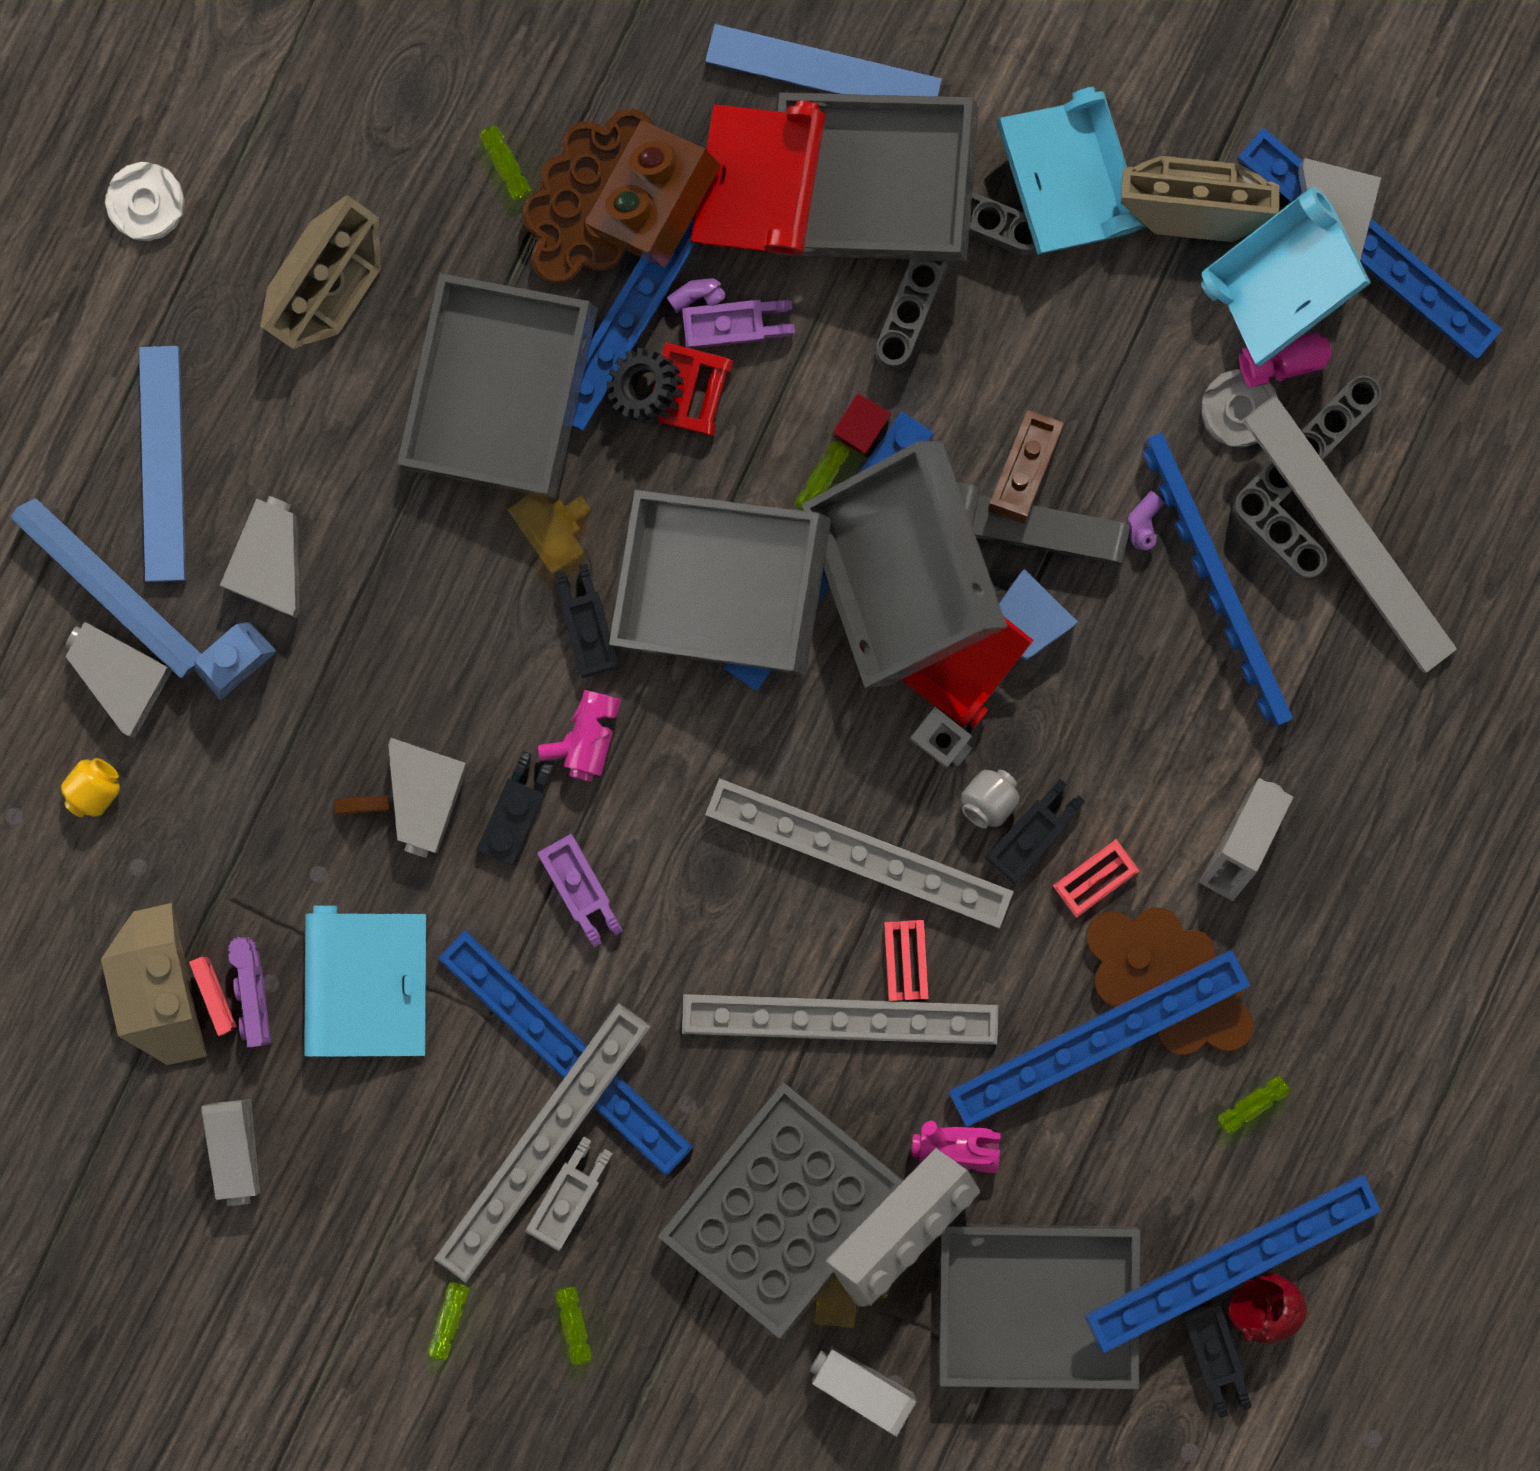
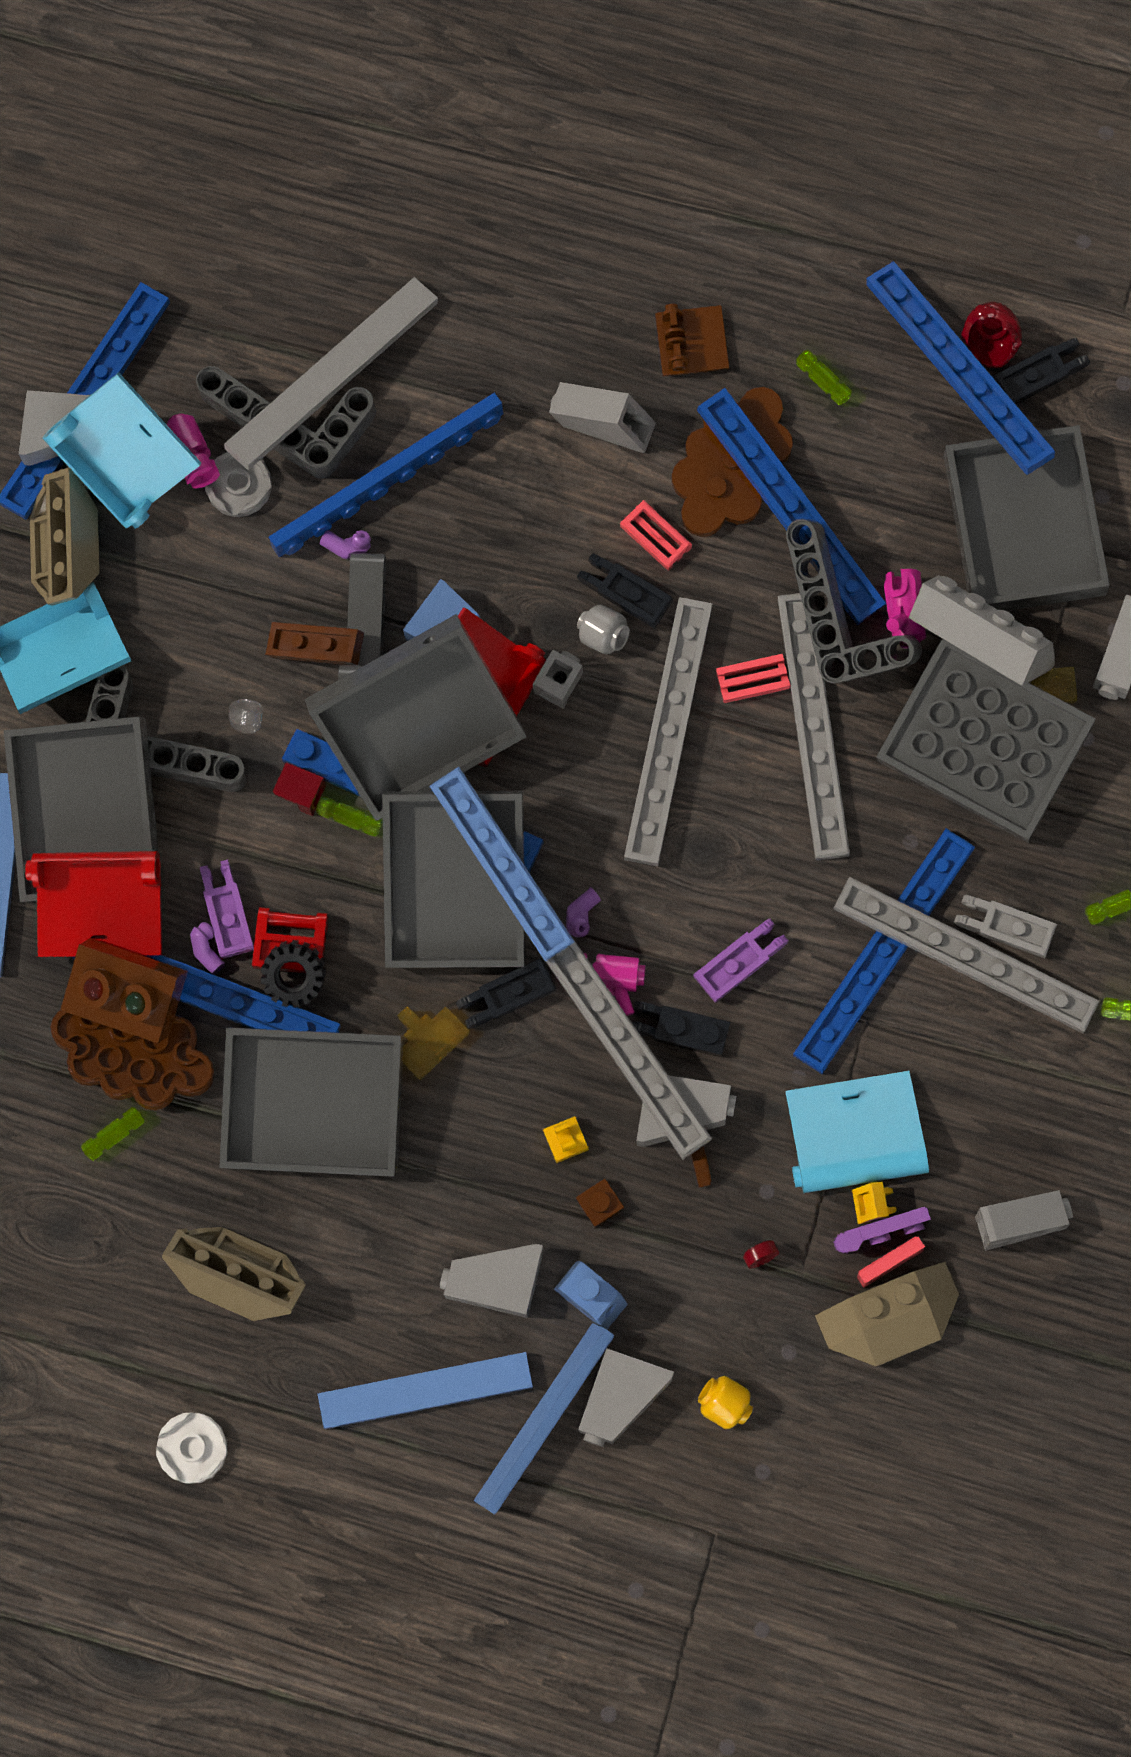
camera: 90 degrees left, 10 degrees down
none -> clear tile [229,699,263,734]
none -> medium blue tile [430,767,575,961]
none -> light grey tile [526,933,712,1160]
none -> yellow tile [543,1116,589,1163]
none -> medium lavender arm [566,887,601,937]
none -> reddish brown plate [576,1178,624,1228]
none -> reddish brown hinge [655,304,729,377]
none -> dark red tile [743,1240,780,1269]
none -> dark grey beam [786,519,922,683]
none -> yellow tile [852,1182,896,1224]

